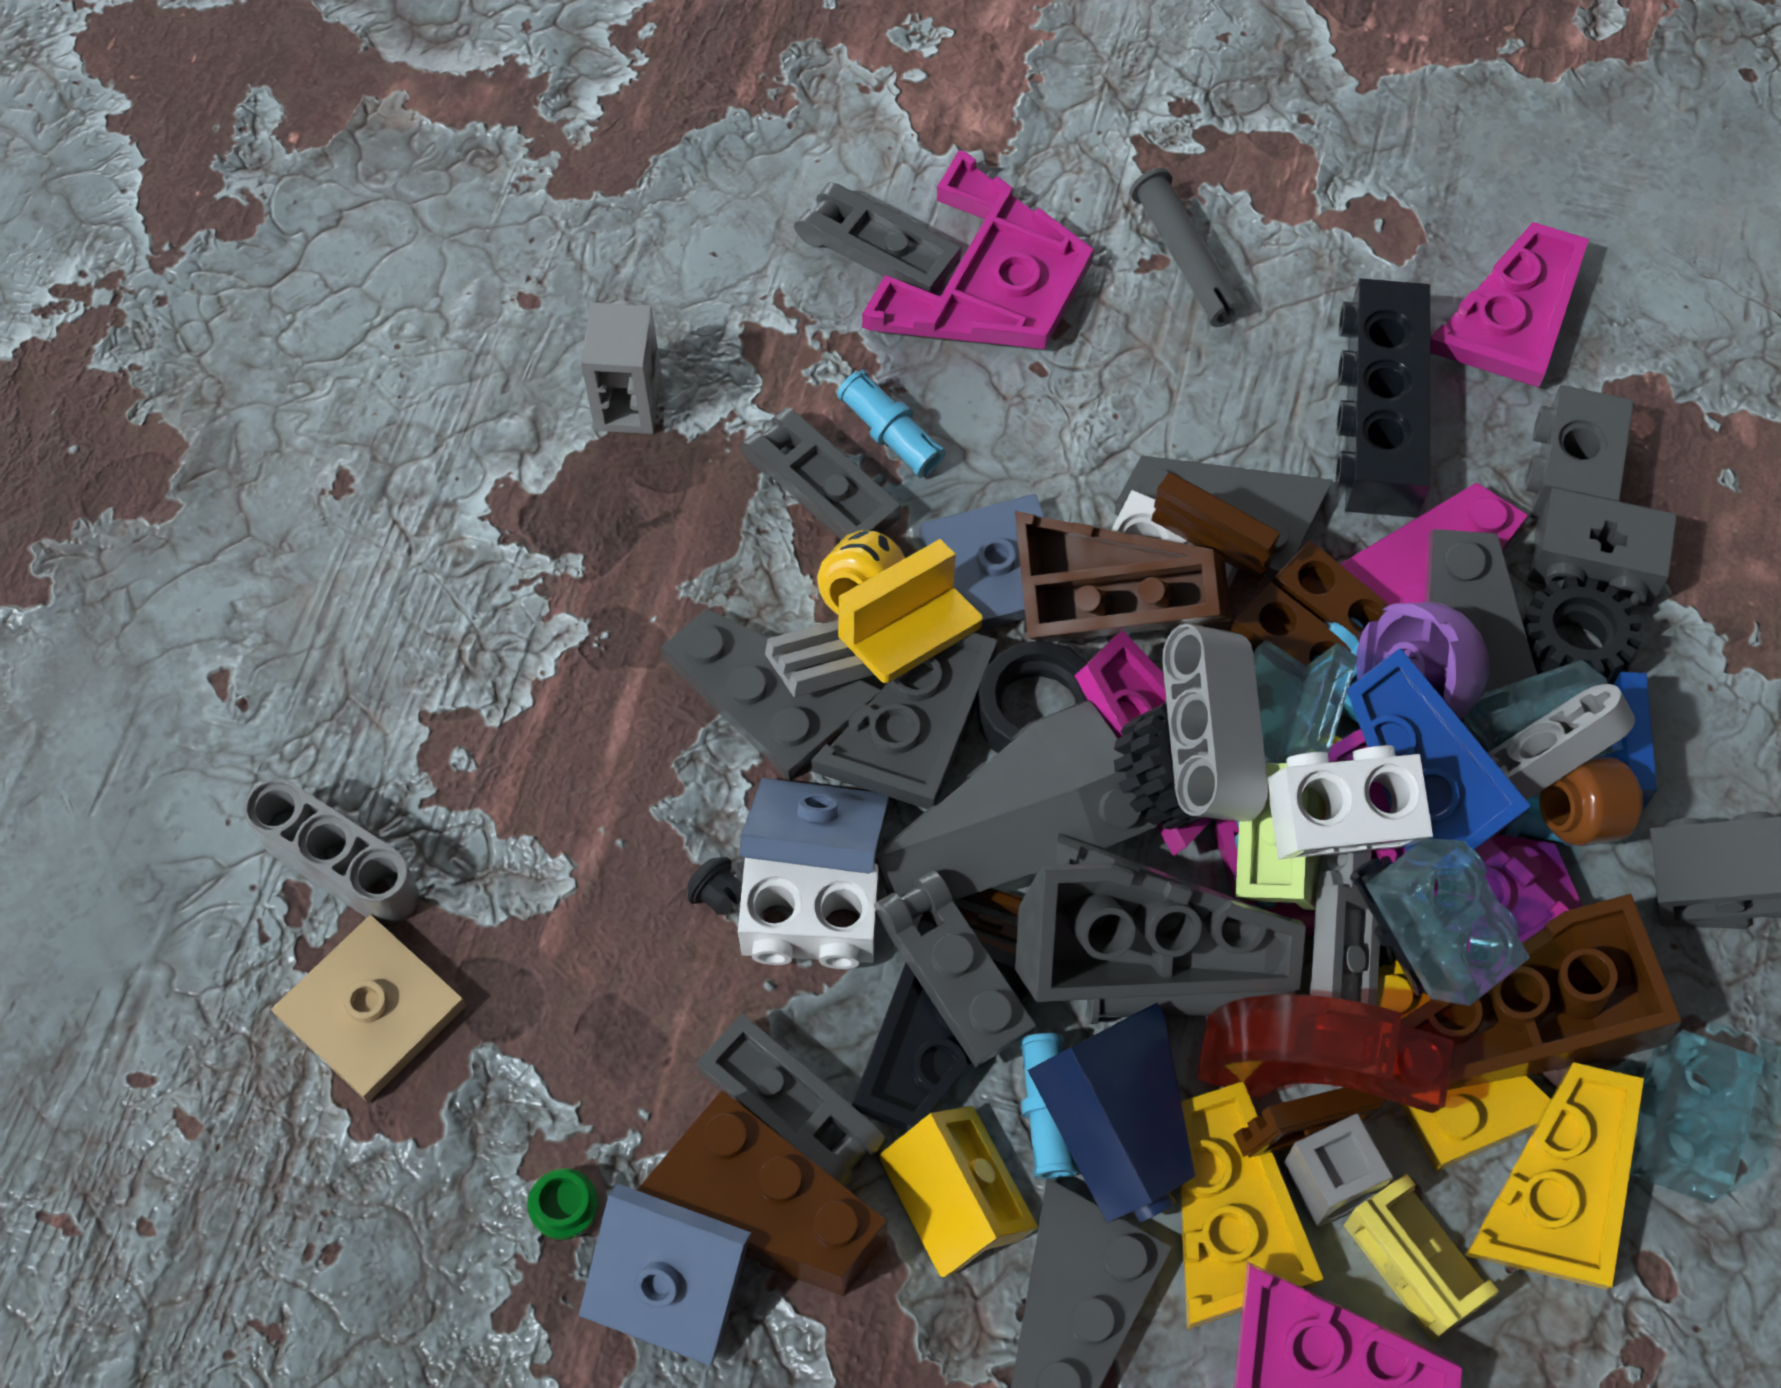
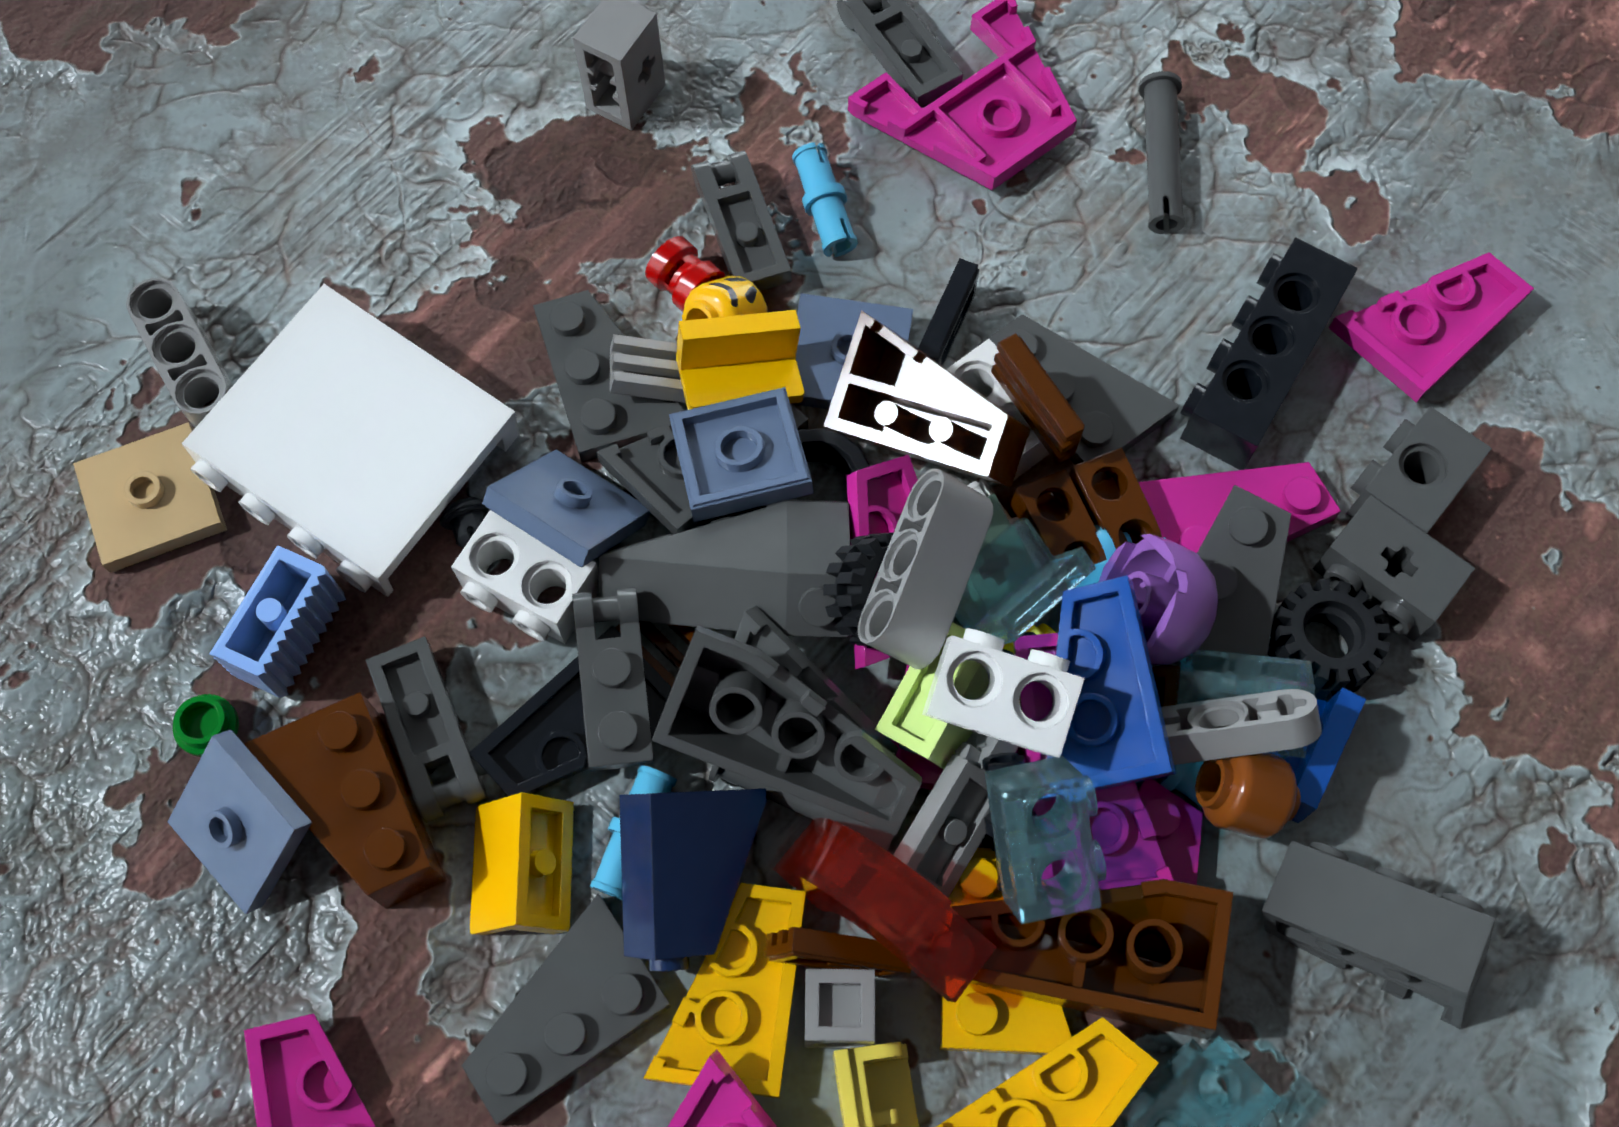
camera: 25 degrees right, 5 degrees up
none -> white panel [182,284,520,597]
none -> light blue brick [209,546,346,698]
none -> red wheel [645,236,725,312]
none -> sand blue plate [669,387,814,522]
none -> black tile [918,258,980,366]

